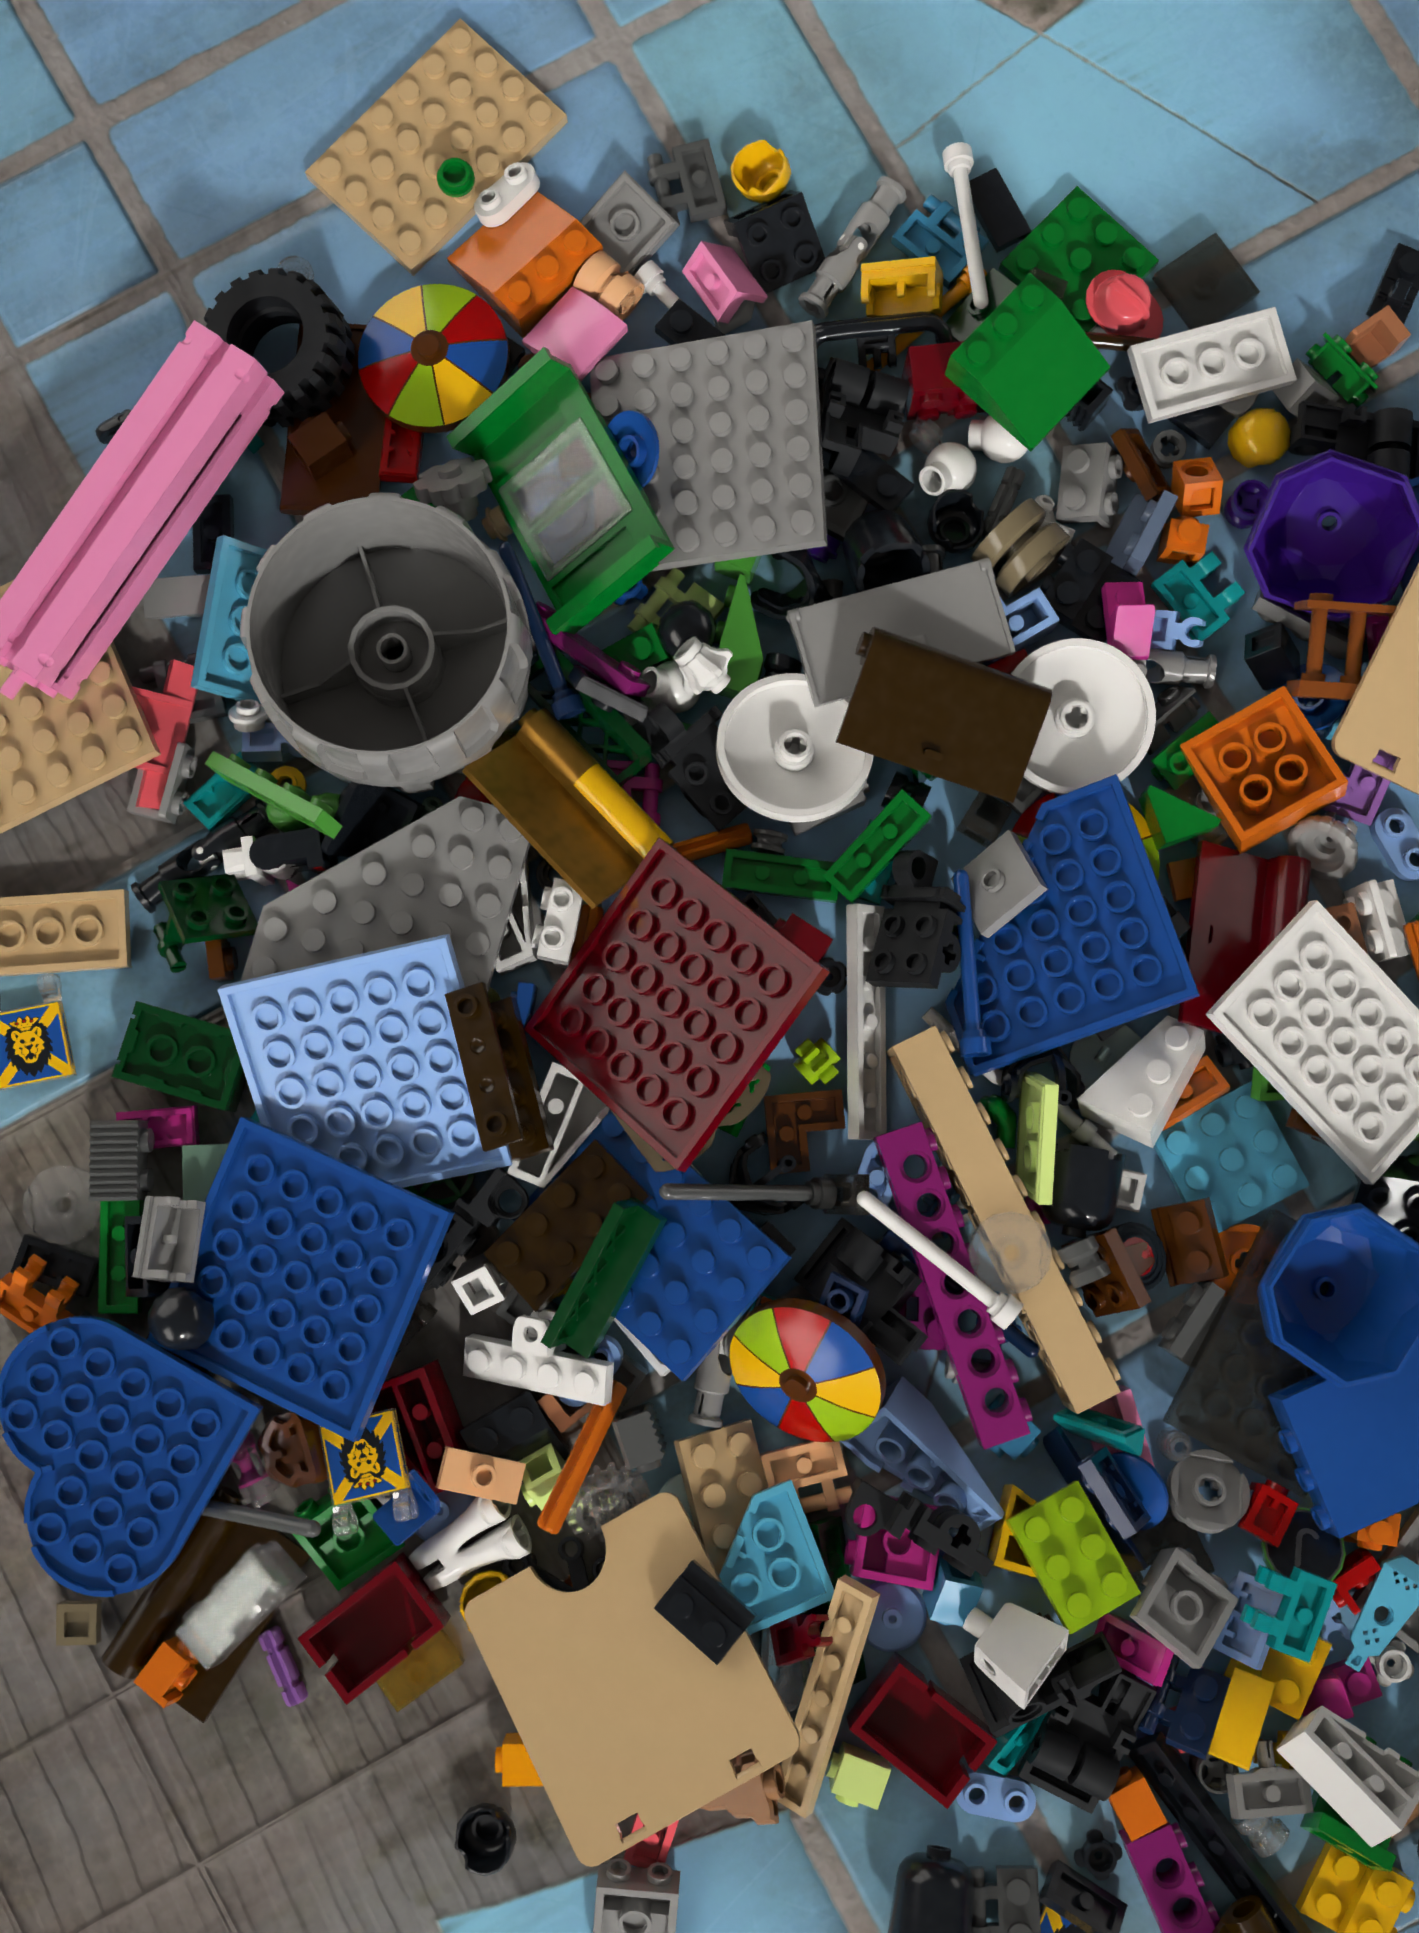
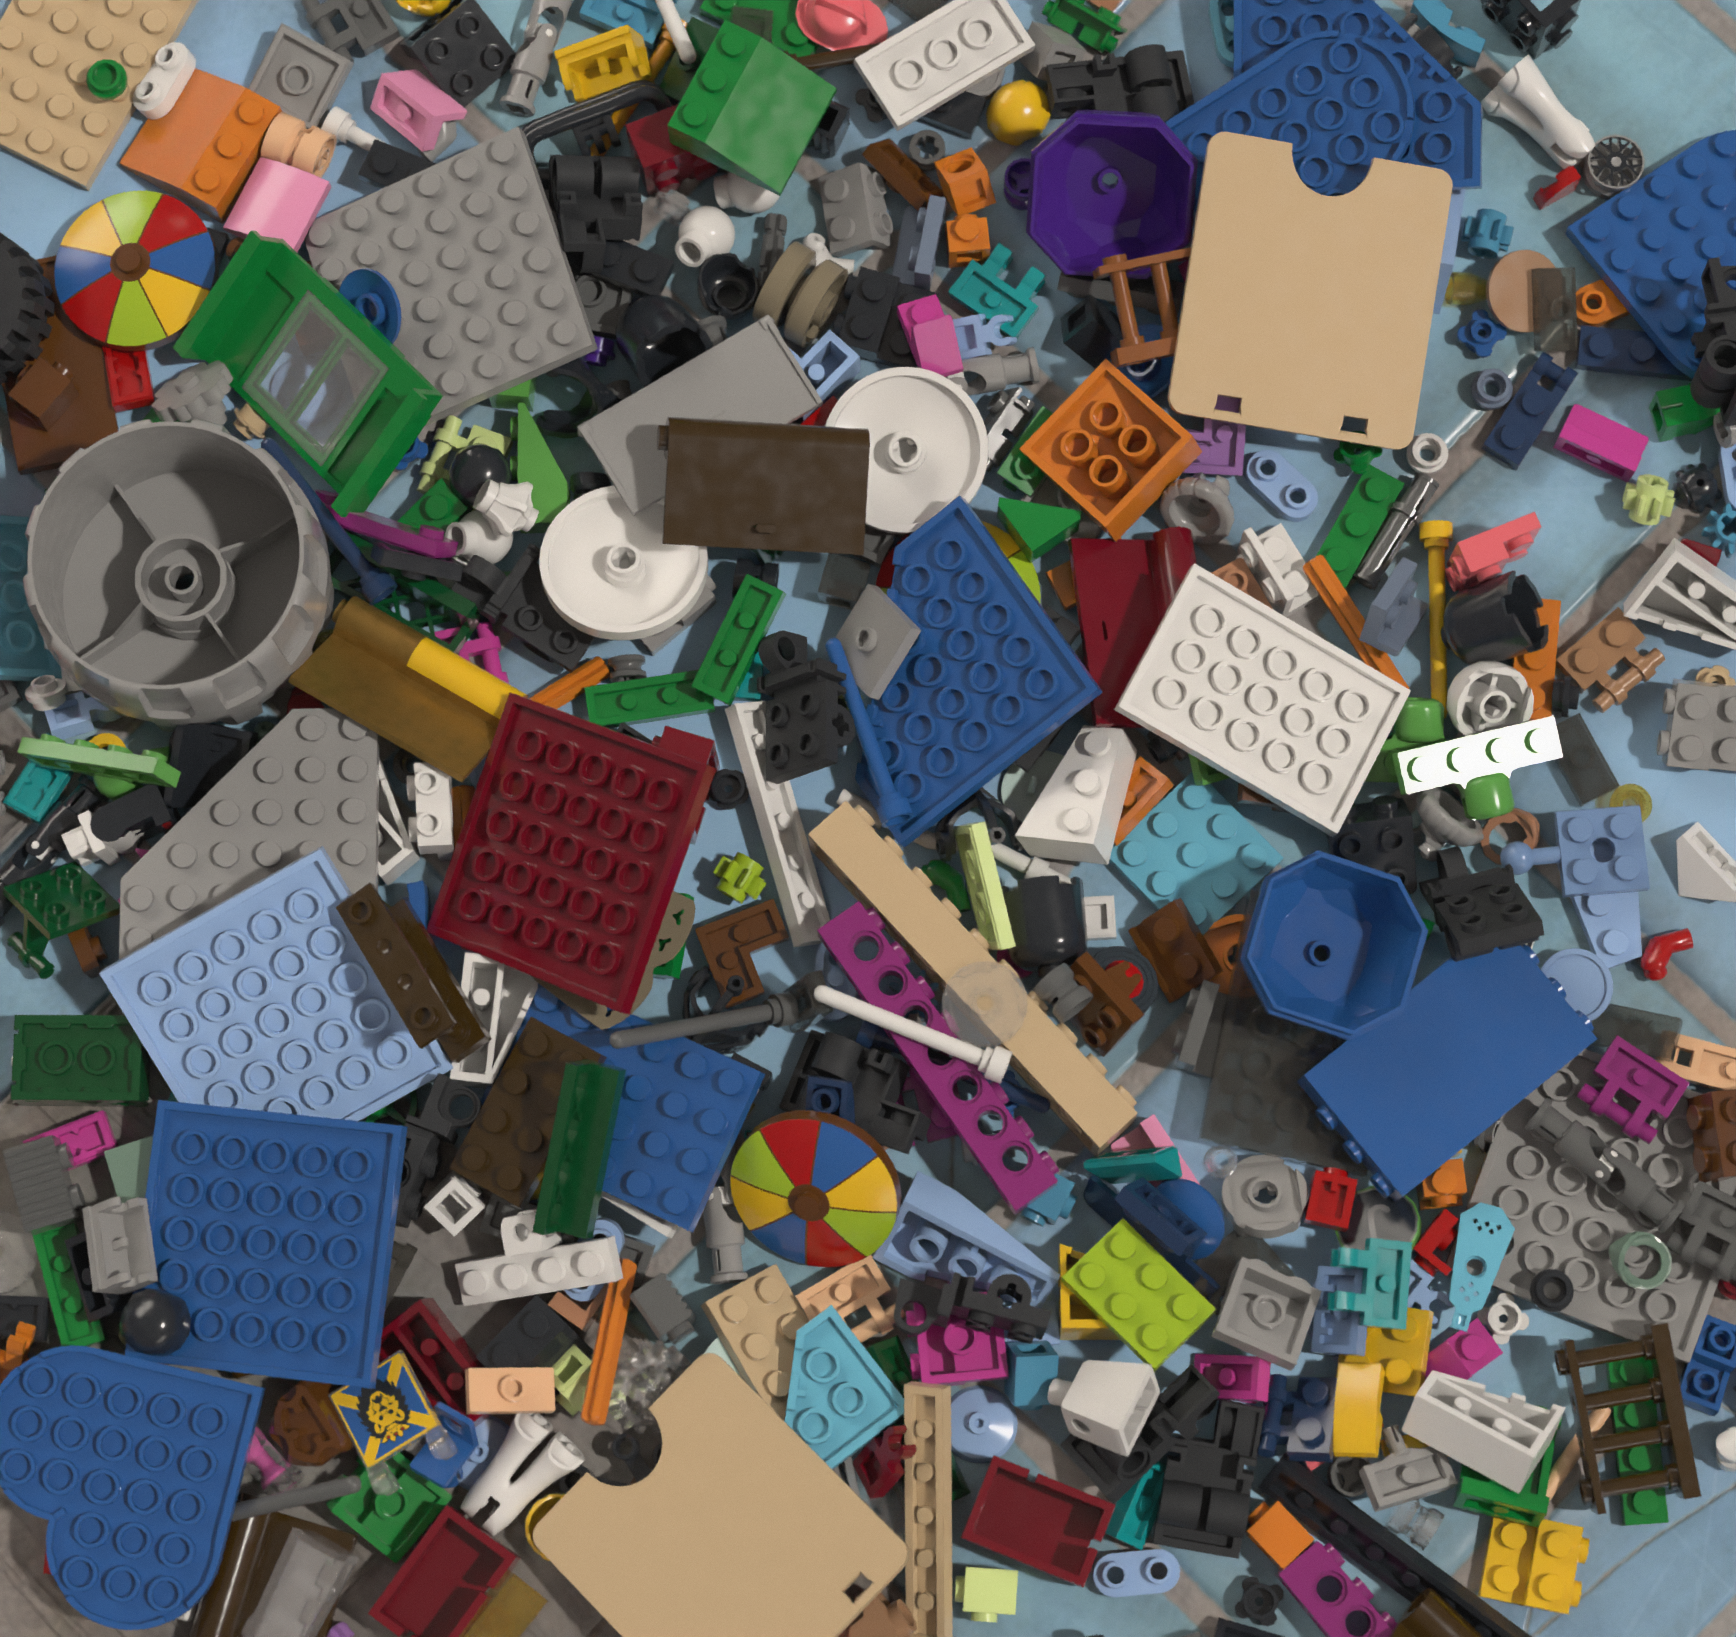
camera: 15 degrees left, 5 degrees down
black plate [654,1560,757,1665] -> none

